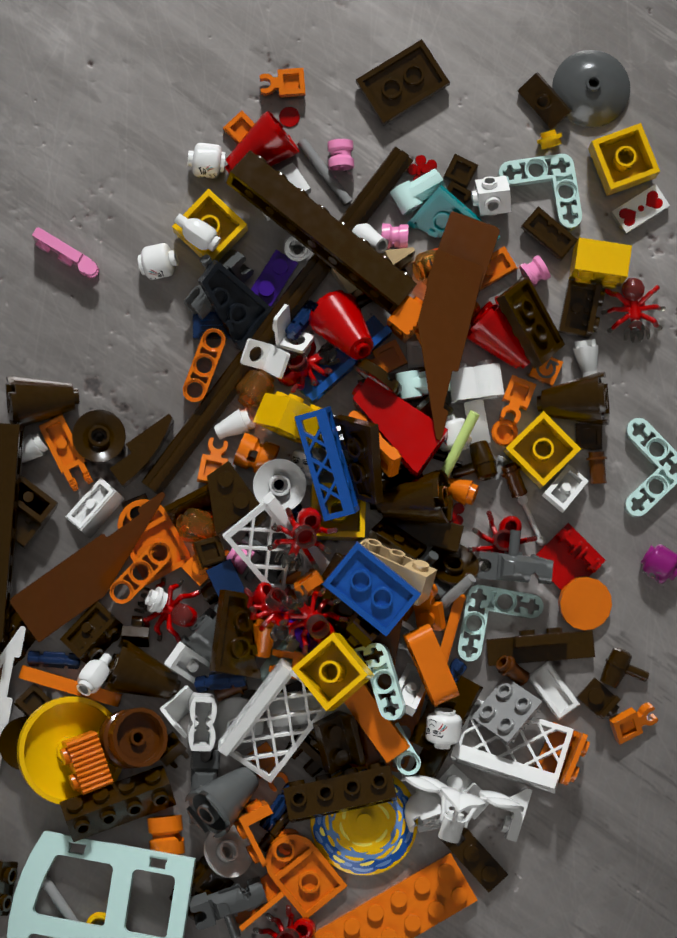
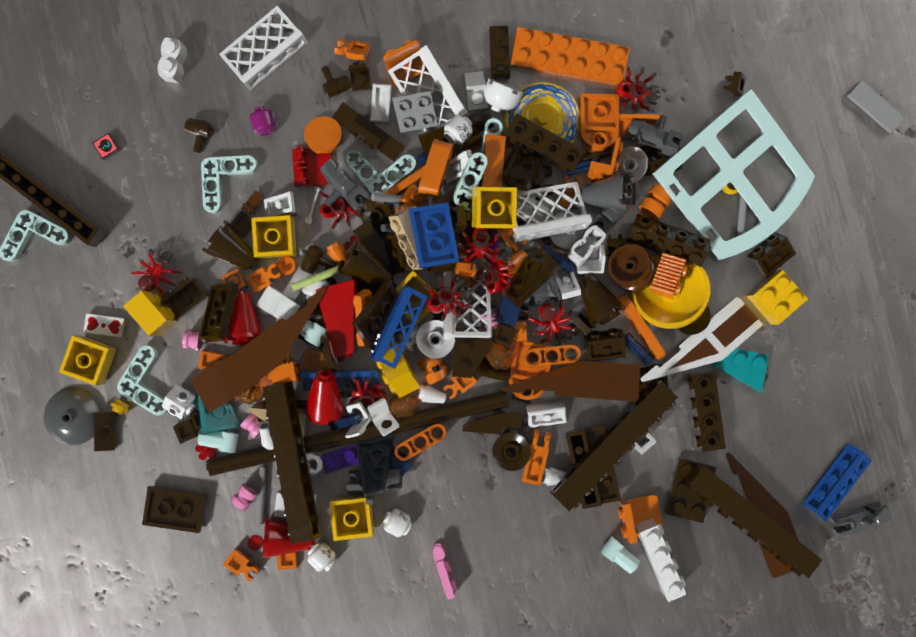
camera: 135 degrees left, 5 degrees up
dark brown cone [6,376,80,426] -> none
dark brown tile [14,683,51,718] -> none
white plant [76,653,112,696] -> none
white plate [145,587,168,613] -> none
white plant [174,214,221,252] -> none
white plant [401,775,524,843] -> none
white slope [493,787,533,842] -> none
reddish brown pin [496,655,530,686] -> none
reddish brown pin [501,462,528,498] -> none
dark brown plate [521,206,578,261] -> none
white cone [573,339,599,377] -> none

